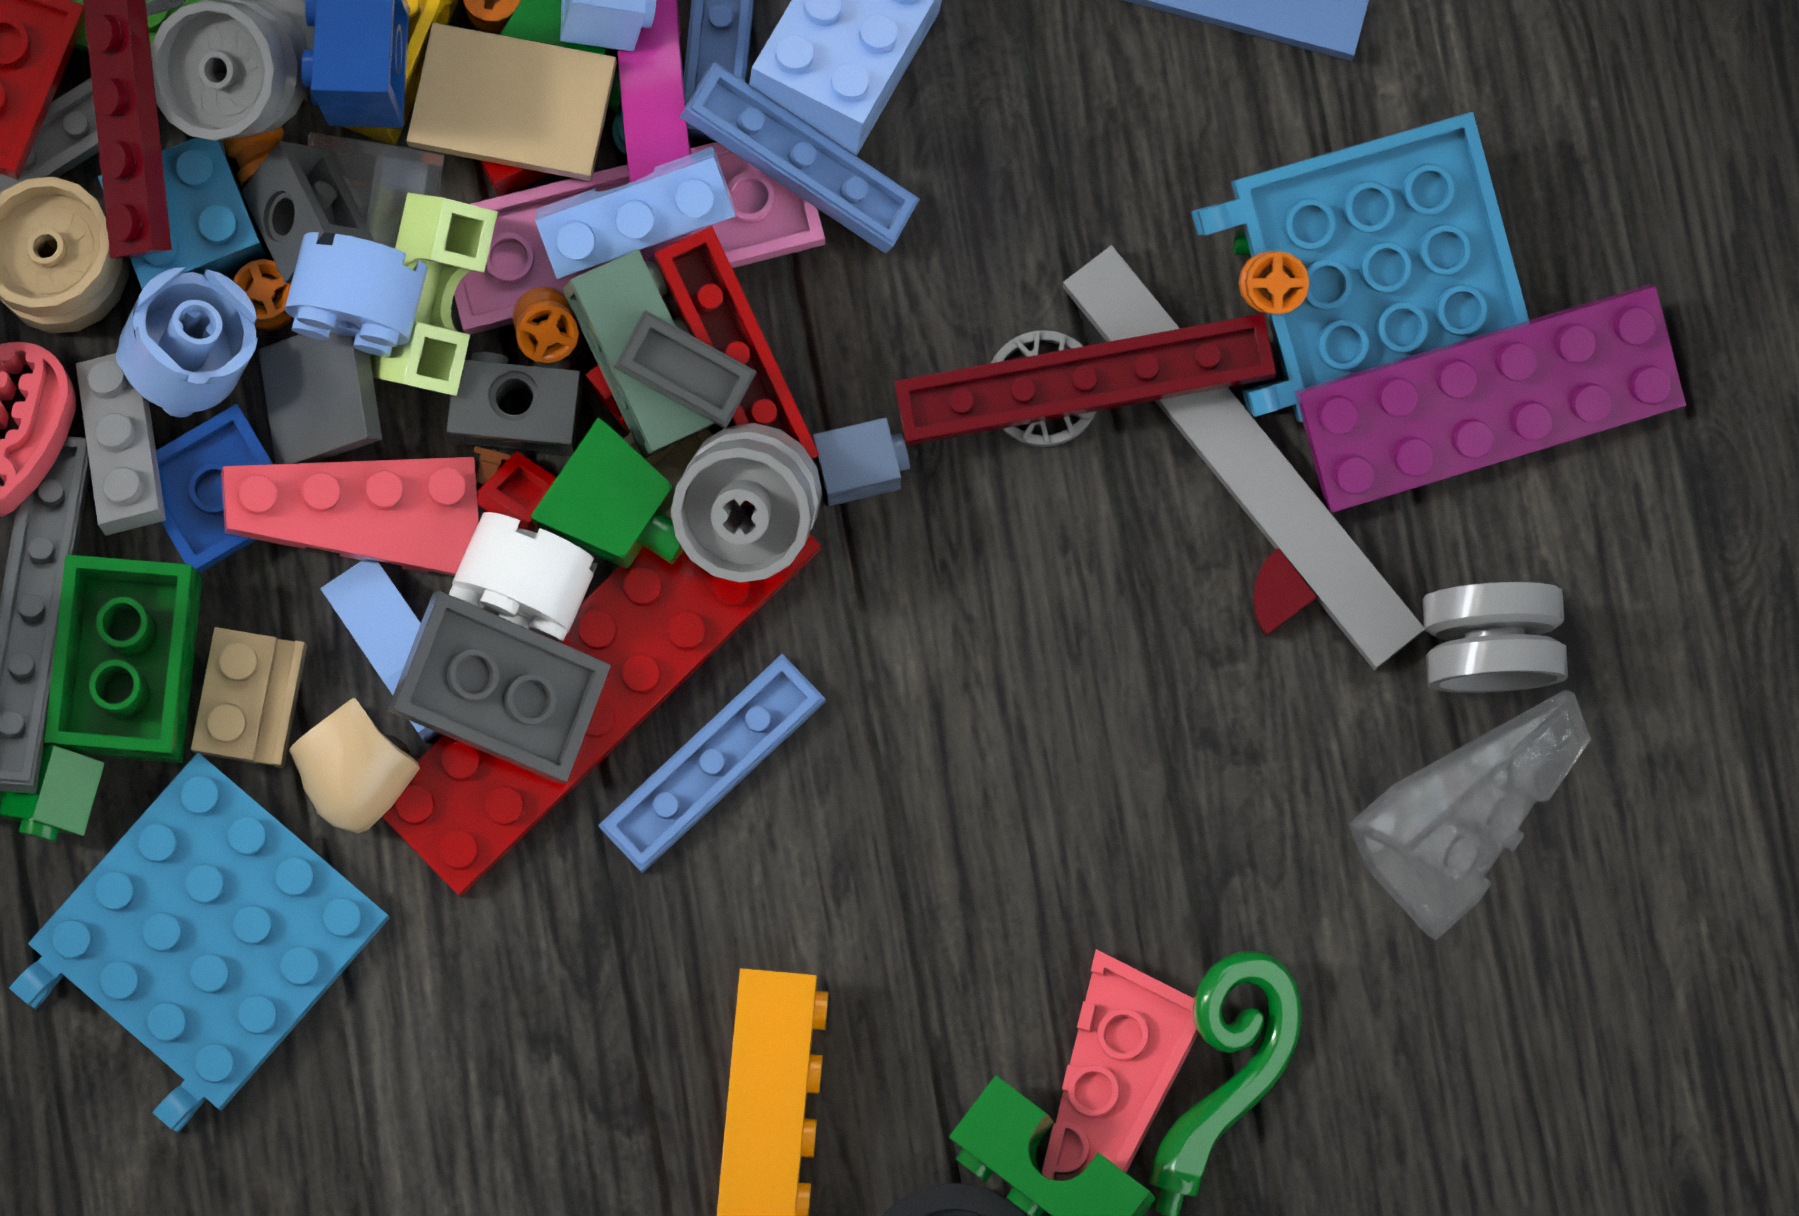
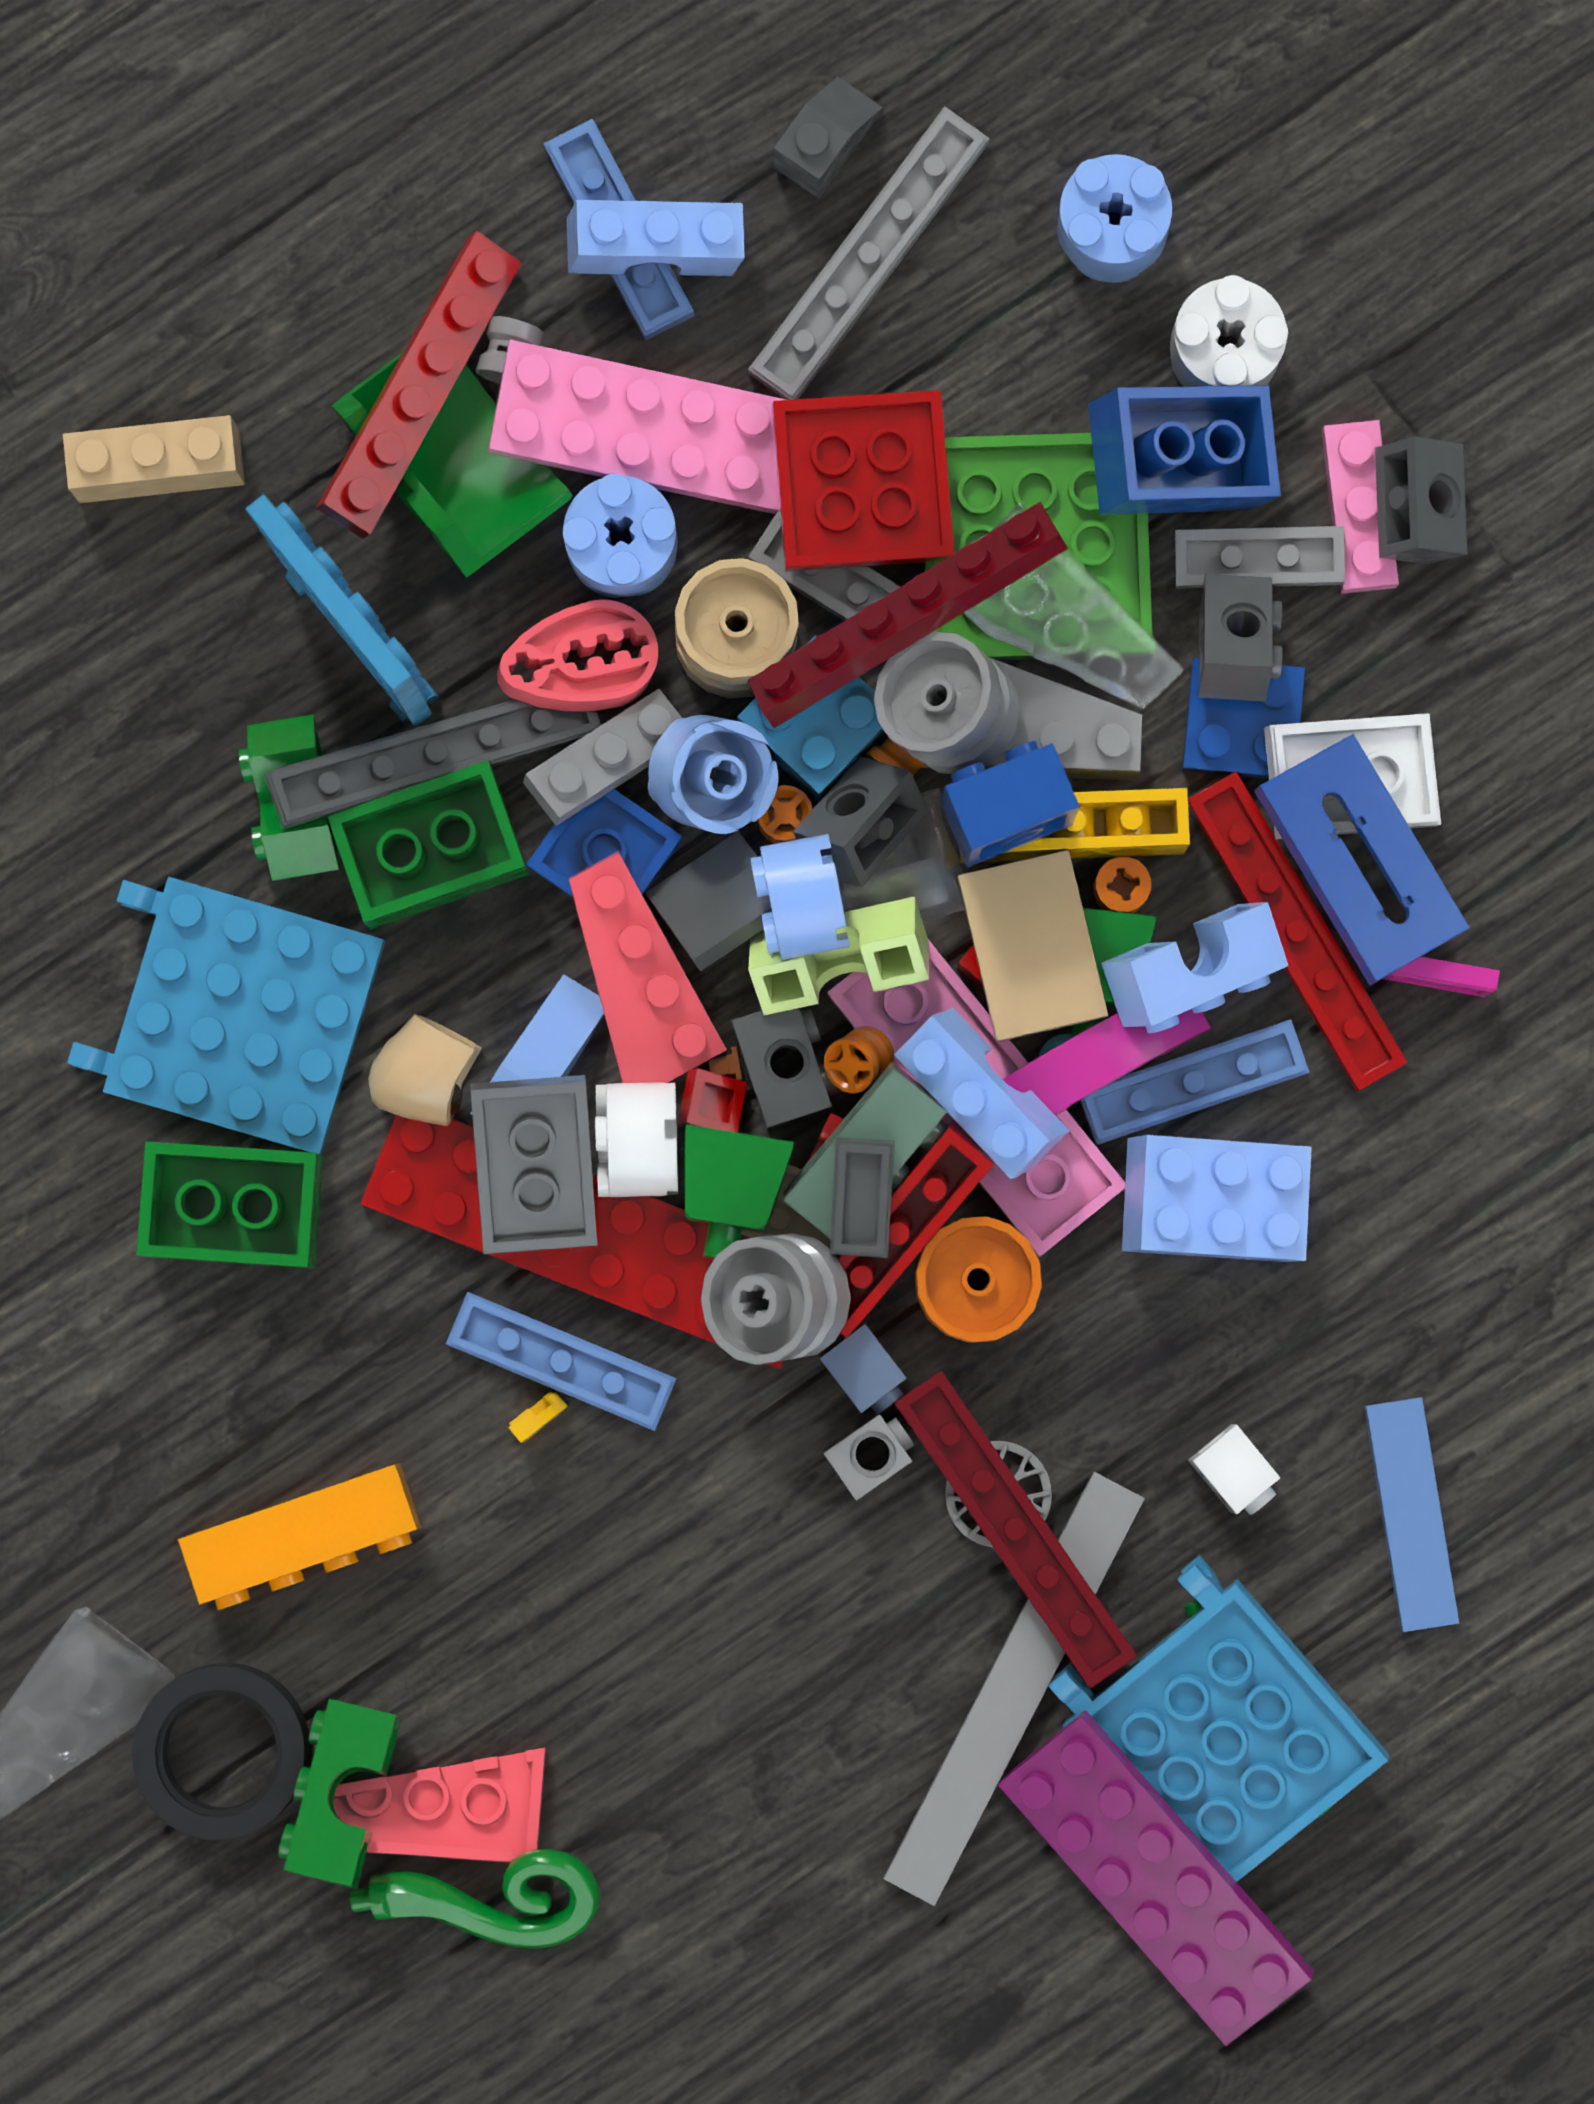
camera: 70 degrees right, 5 degrees up
tan plate [191,627,307,768] -> none
medium blue tile [679,62,920,254] -> none
orange wheel [1238,251,1309,315] -> none
dark red tile [1253,548,1317,638] -> none
clear wedge [1349,689,1591,940] -> none
light grey wheel [1422,582,1568,693] -> none
none -> green brick [136,1141,324,1269]
none -> yellow tile [508,1391,569,1443]
none -> light grey brick [824,1414,914,1501]
none -> orange wheel [914,1216,1042,1343]
none -> white brick [1188,1424,1280,1515]

